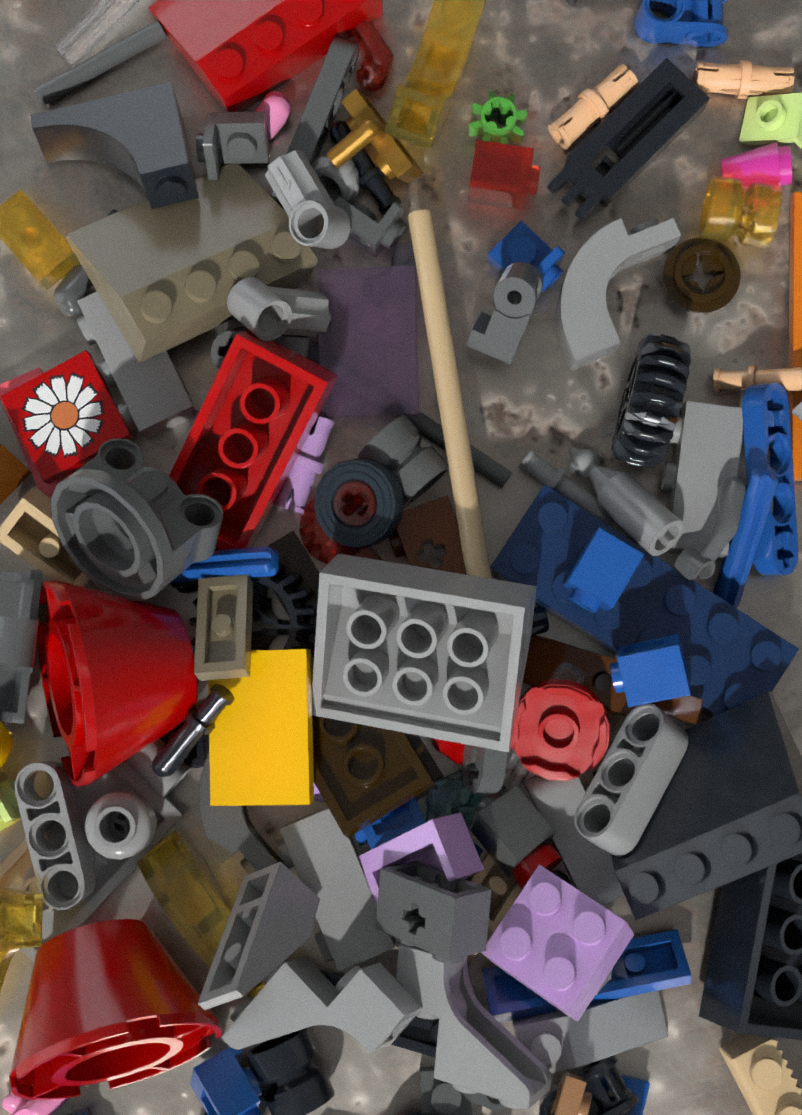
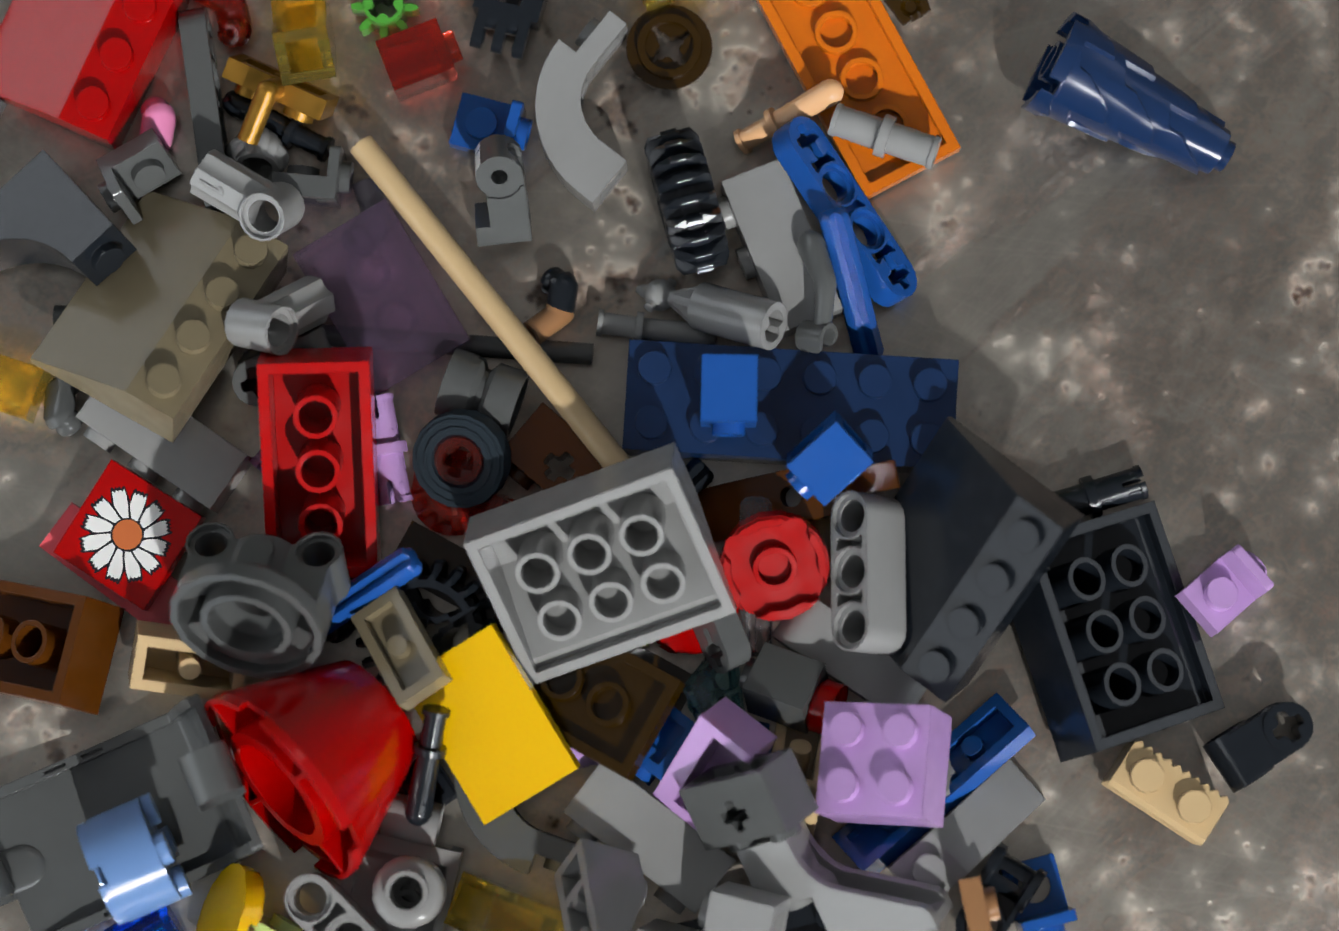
camera: 25 degrees left, 0 degrees up
none -> arm [523,267,579,345]

